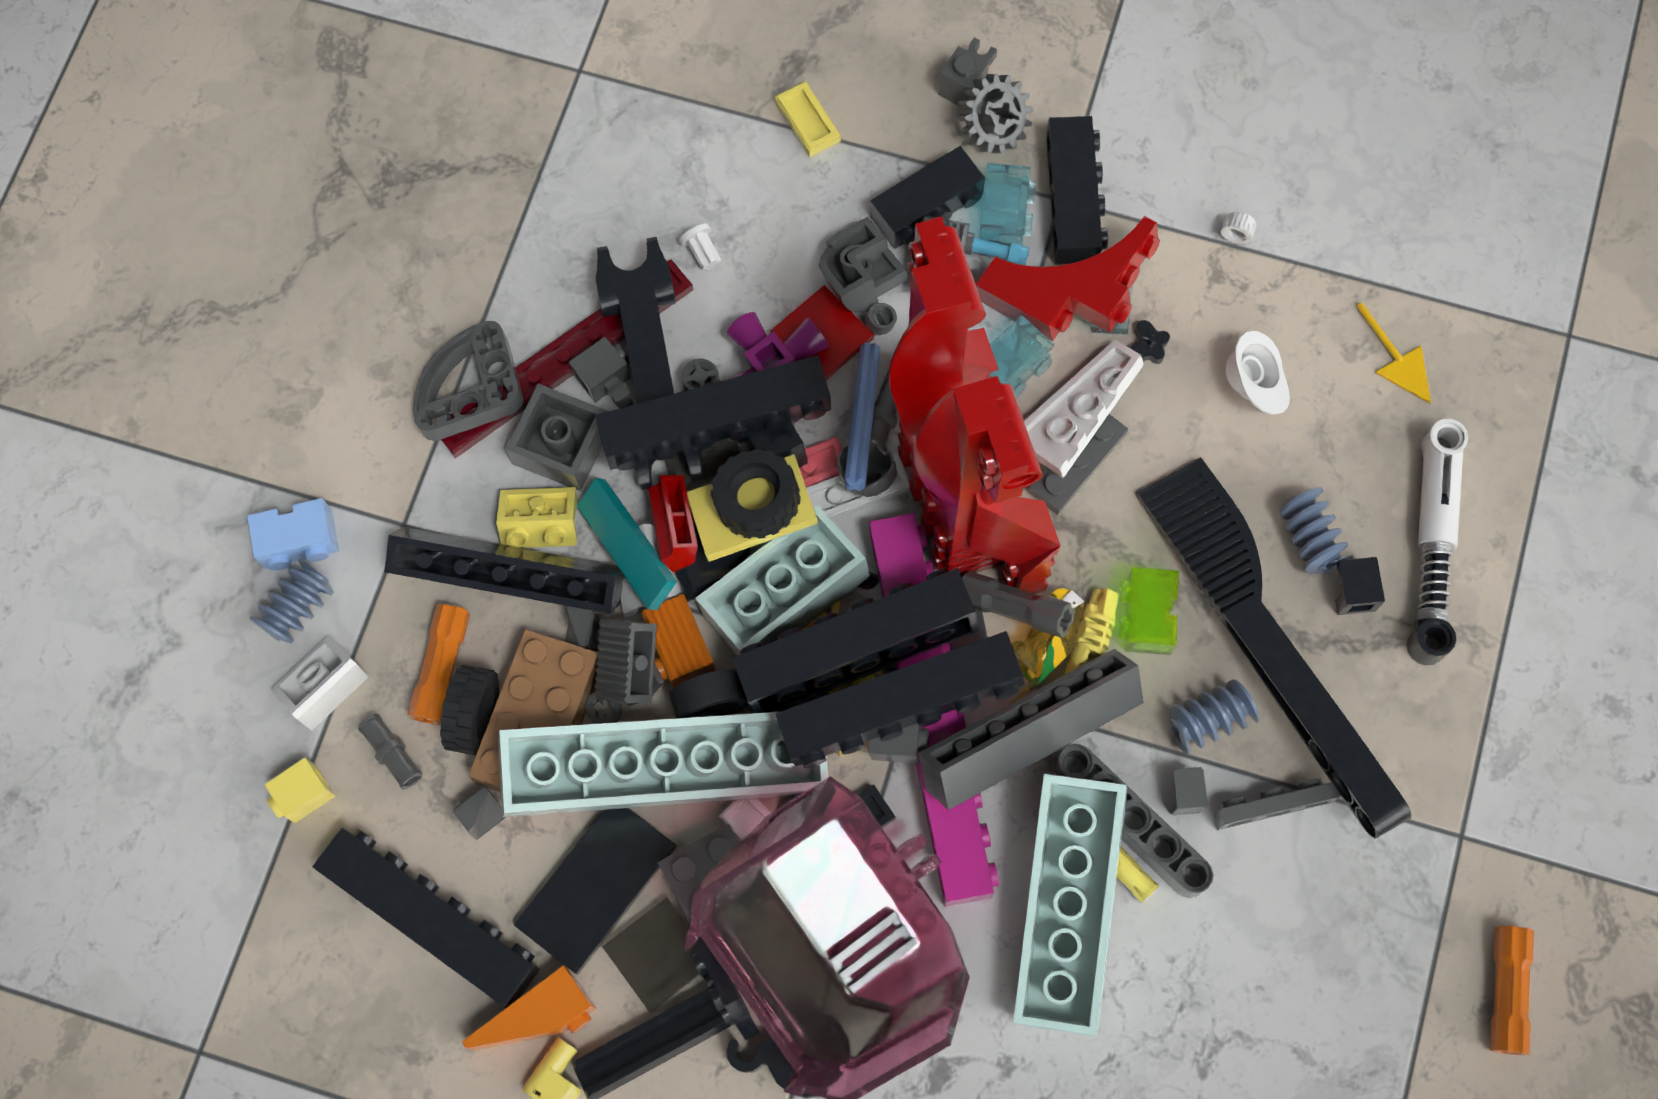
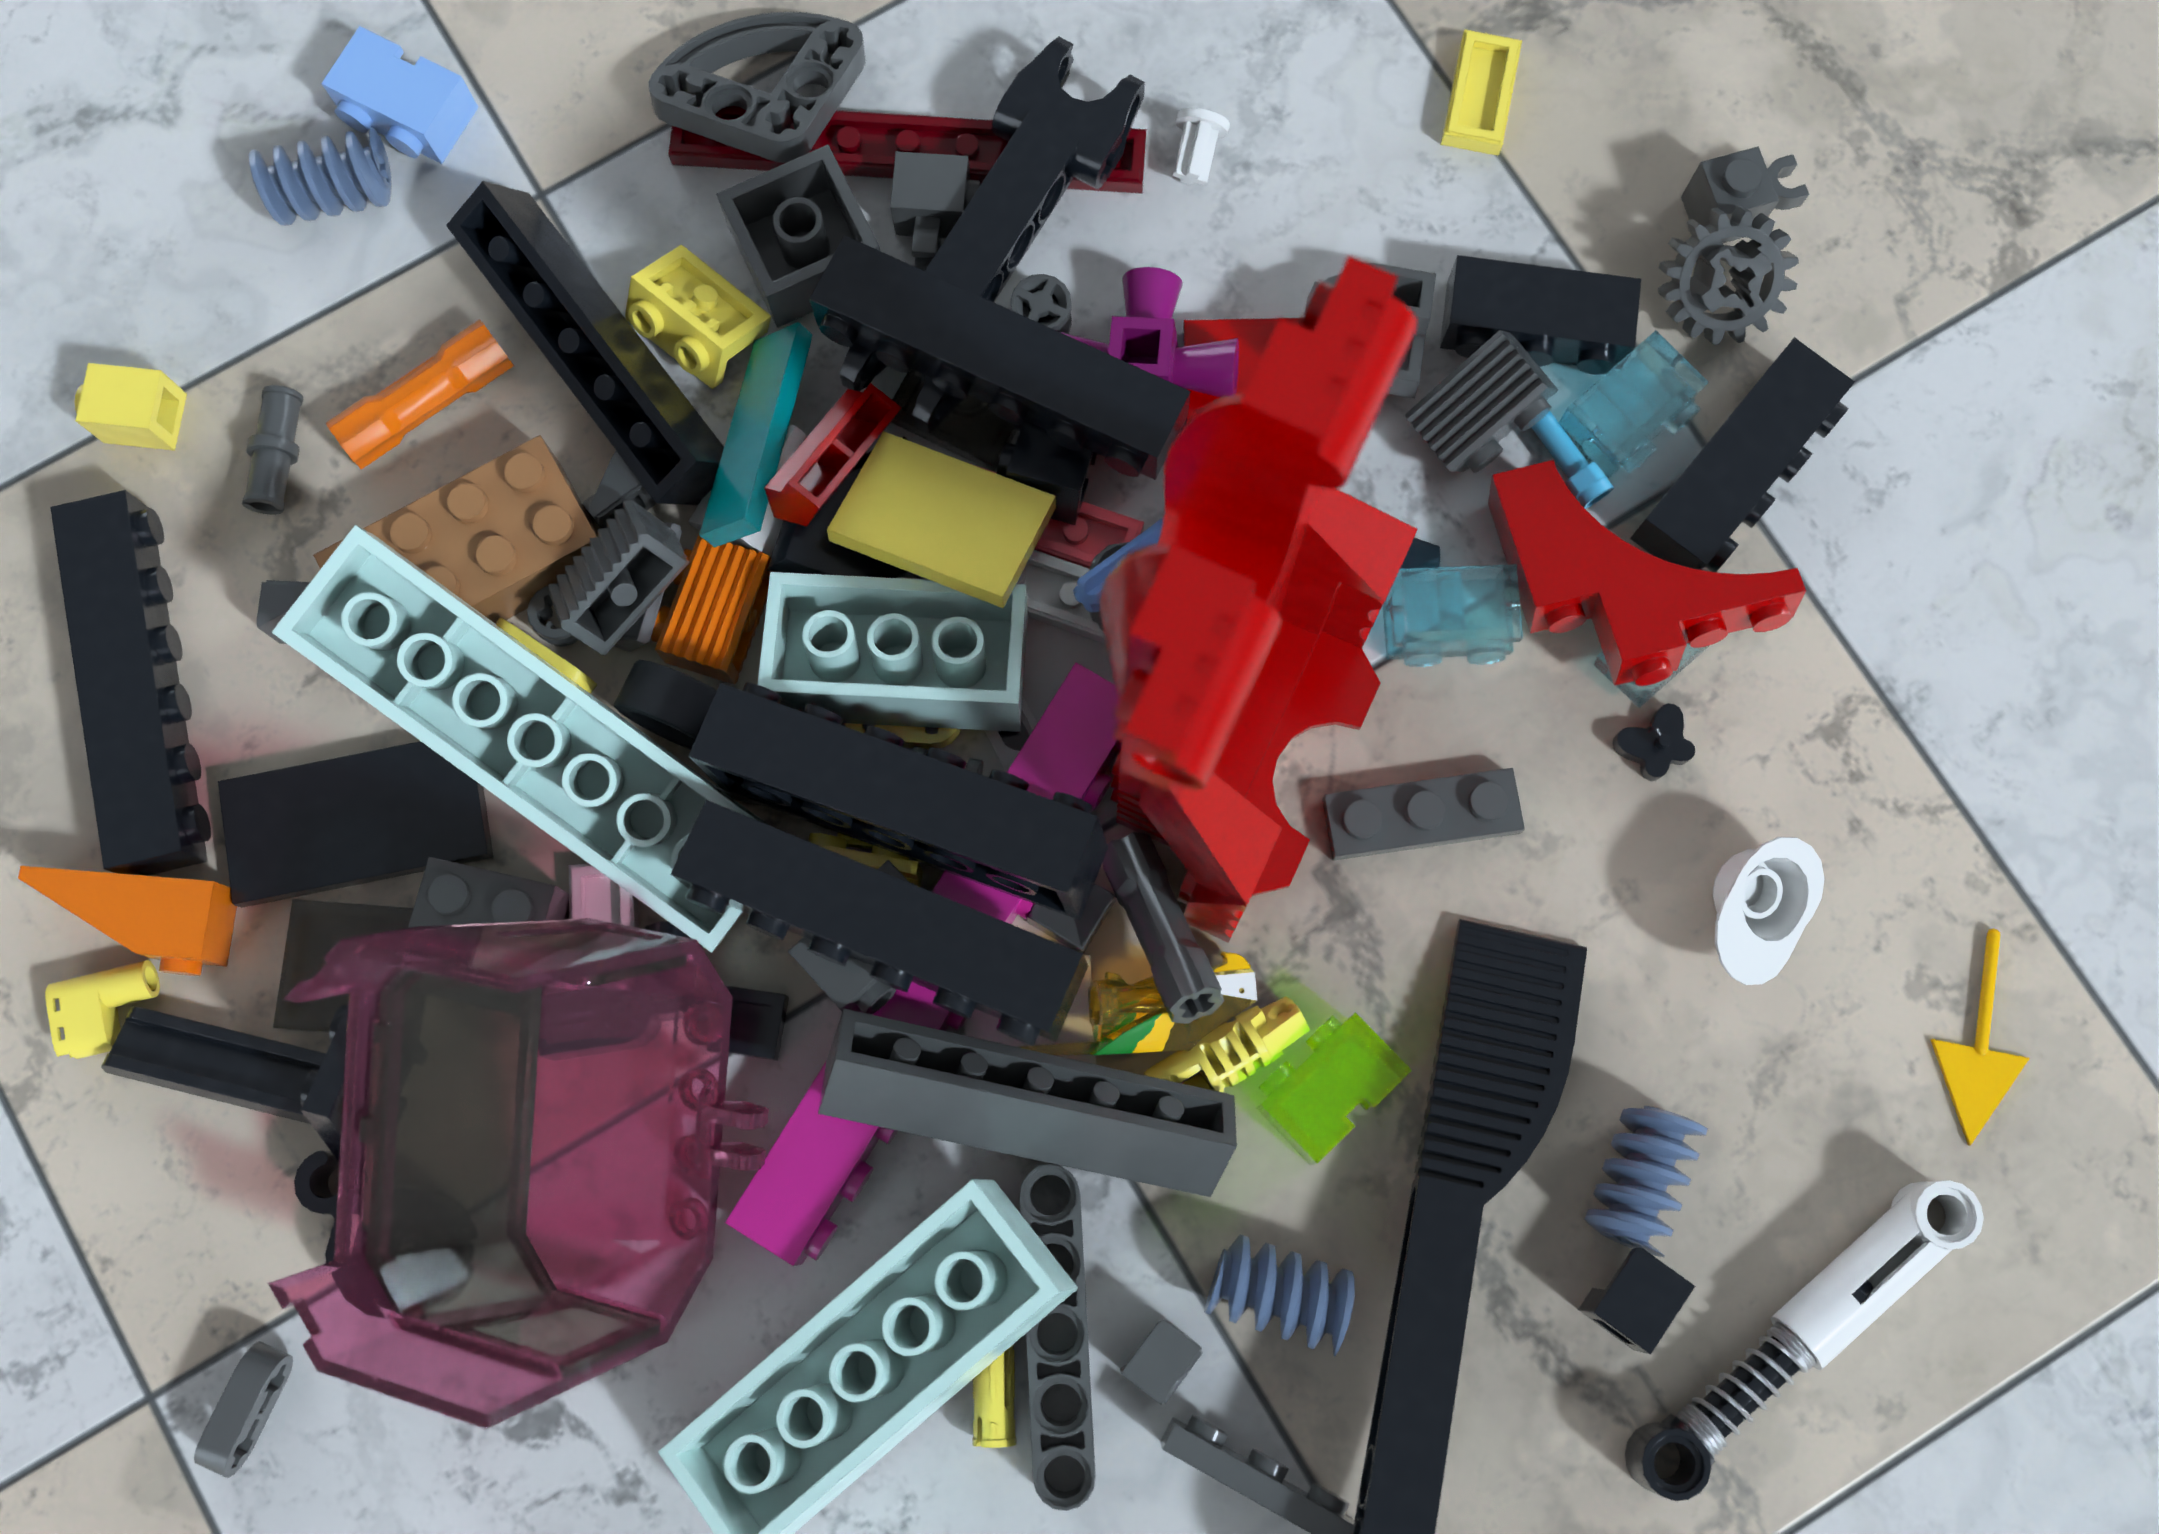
camera: 40 degrees right, 5 degrees up
white slope [271,636,369,731] -> none
black tyre [440,665,500,756] -> none
black tyre [711,449,801,539] -> none
tile [827,909,918,994] -> none
white wing [1024,340,1144,478] -> none
white axle [1220,211,1257,245] -> none

